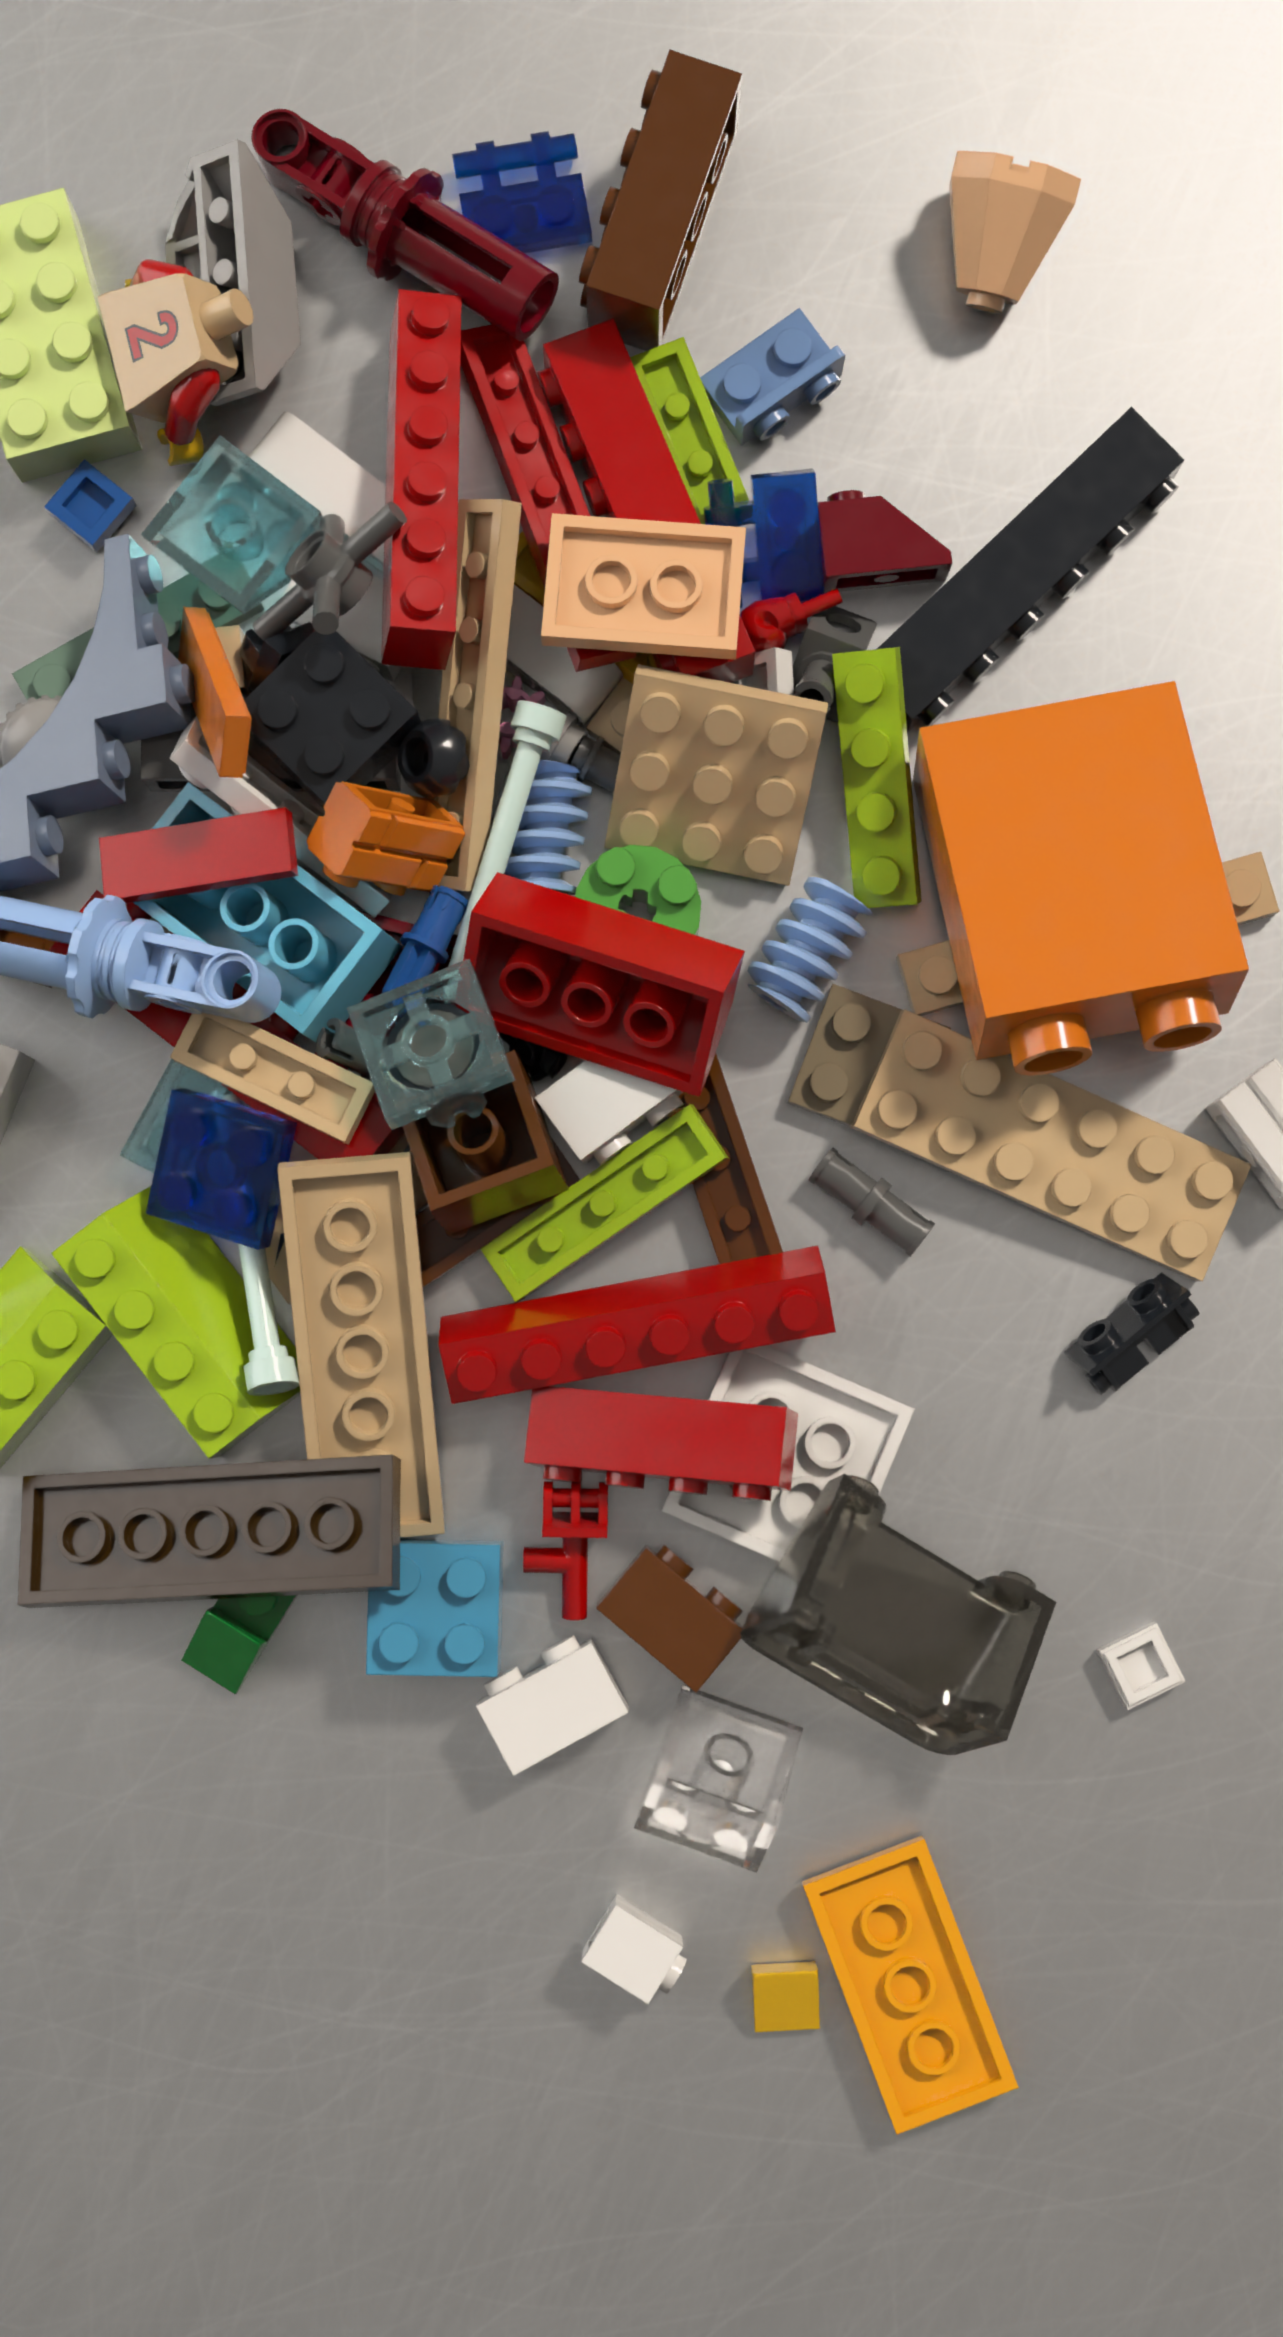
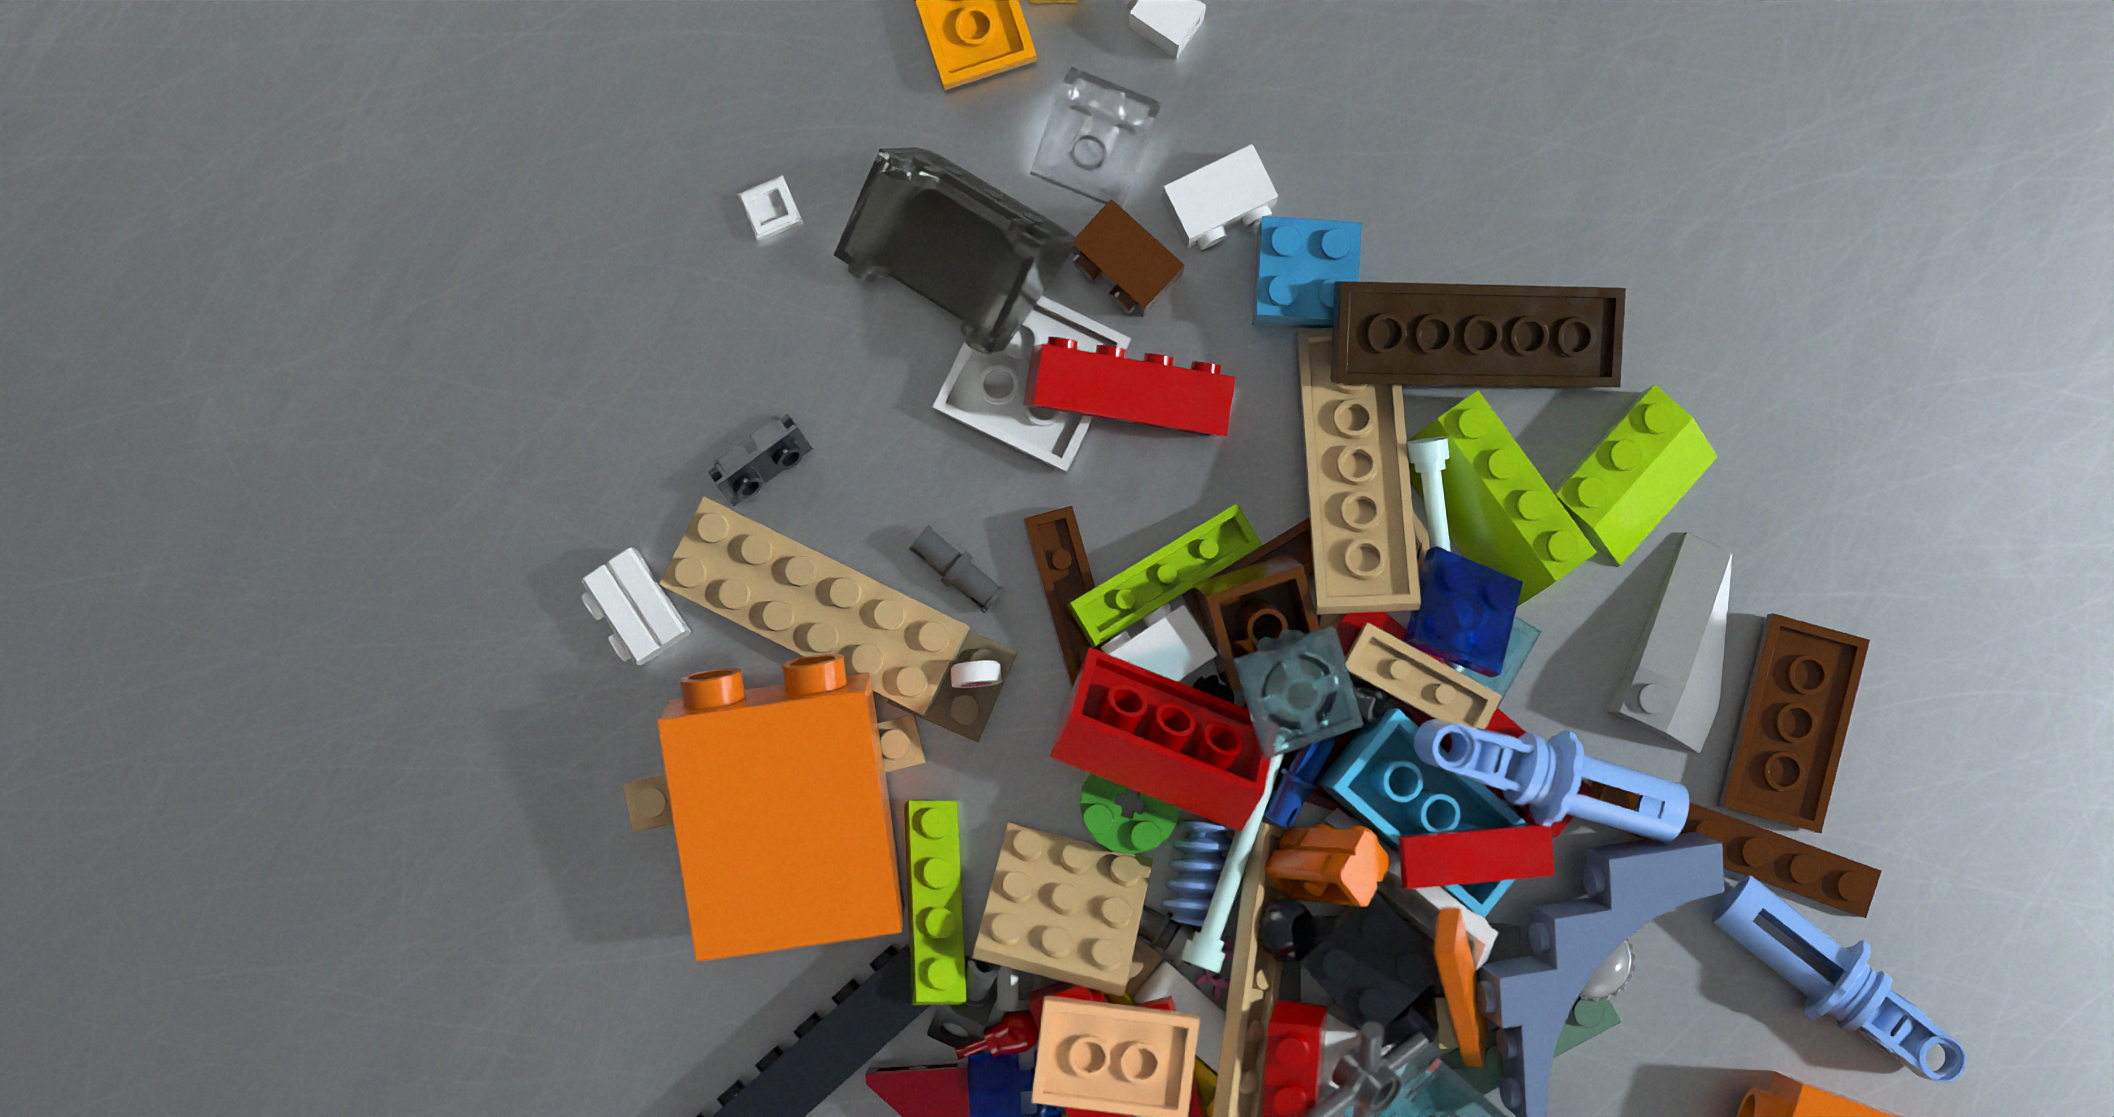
camera: 175 degrees left, 0 degrees up
green slope [181,1595,298,1694] -> none
red brick [438,1246,836,1404] -> none
red arm [523,1481,608,1621] -> none
light blue piece [747,877,873,1023] -> none
none -> white tile [950,661,1002,688]

